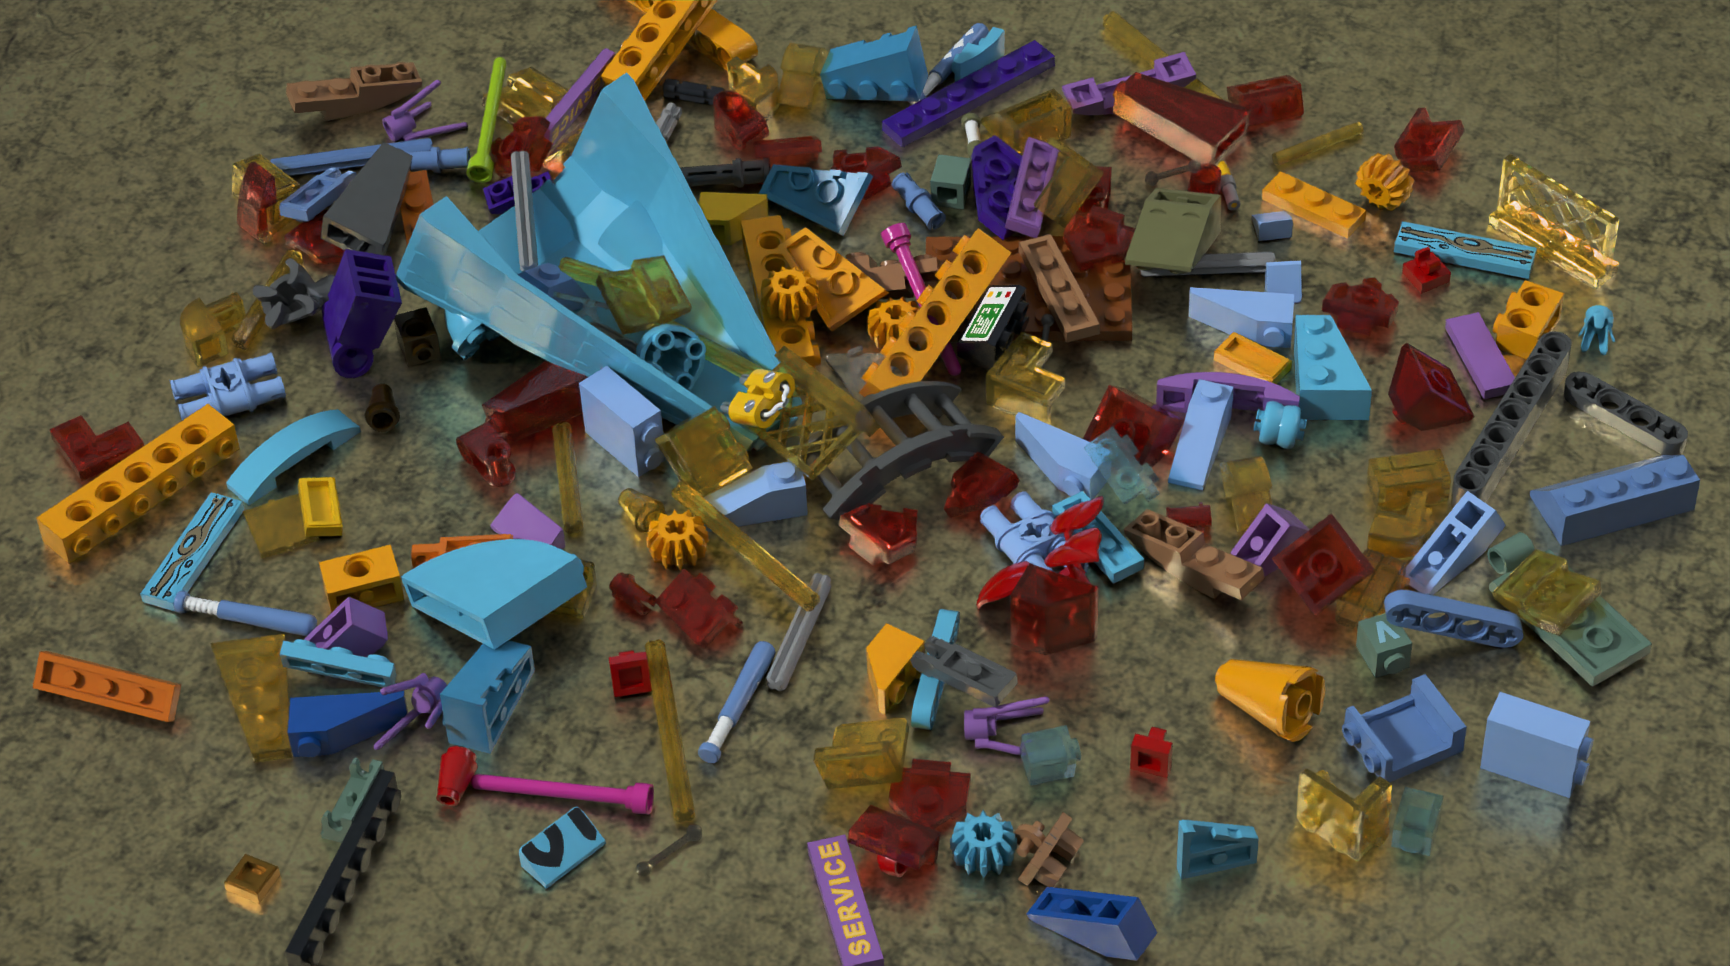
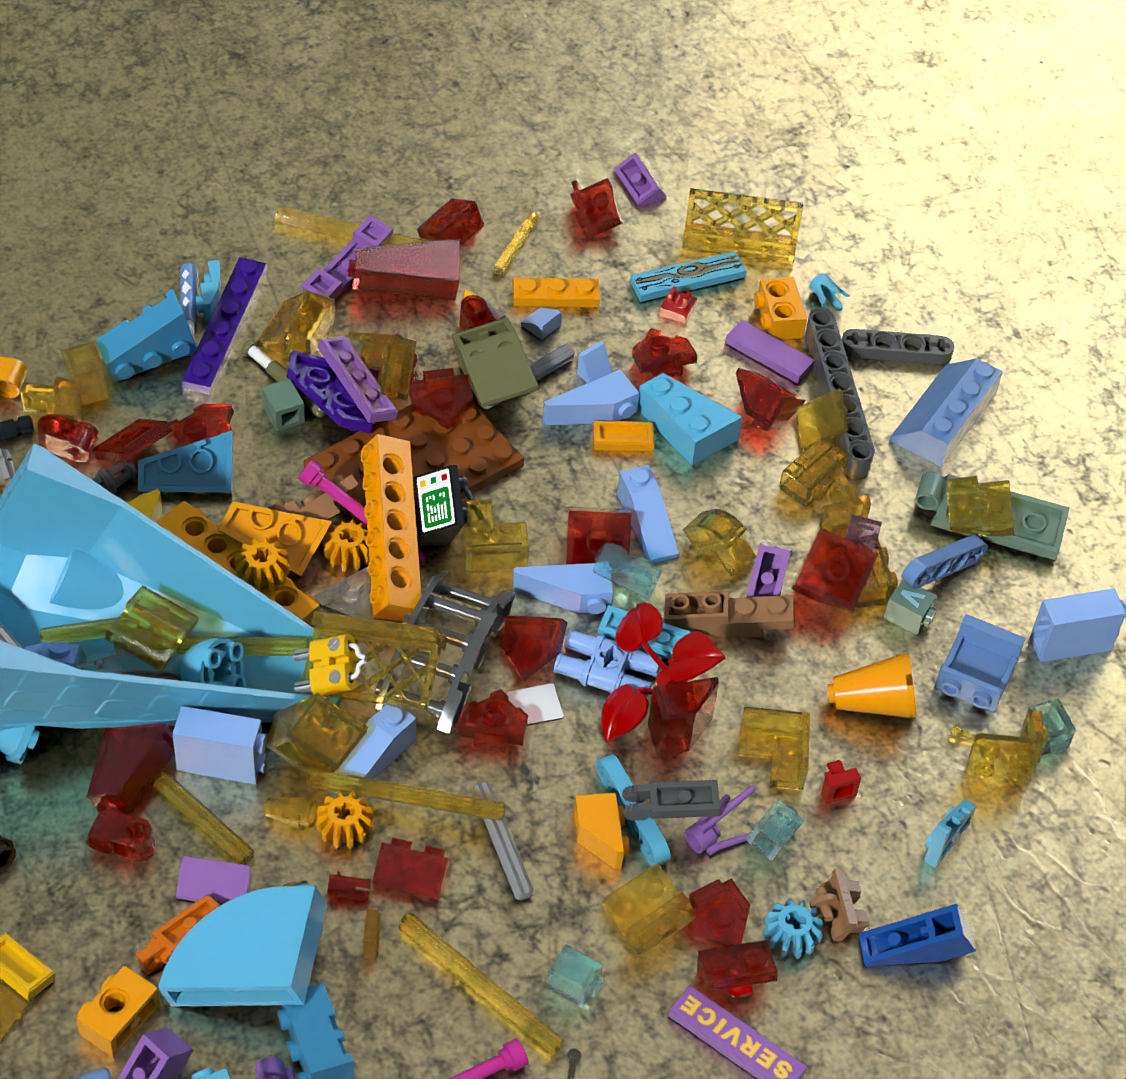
camera: 45 degrees left, 5 degrees up
red tile [608,650,652,697] -> none
medium blue piece [698,641,776,763] -> none
medium blue pin [892,172,946,230] -> none
medium nougat plate [1019,234,1100,342] -> none
clear smoke hinge [1145,160,1201,186] -> none
medium lavender slope [1156,372,1300,413] -> none
clear red pin [1166,502,1212,531] -> none
medium azure piece [1253,401,1307,449] -> none
light orange gear [1355,153,1415,211] -> none
light blue slope [1399,491,1506,595] -> none
none -> pearl gold tile [363,909,381,959]
none -> white sticker [507,683,564,726]
none -> clear light blue brick [546,944,604,1008]
none -> medium lavender slope [614,152,667,207]
none -> clear yellow panel [738,706,810,790]
none -> clear yellow piece [796,388,848,451]
none -> tile [844,514,882,553]

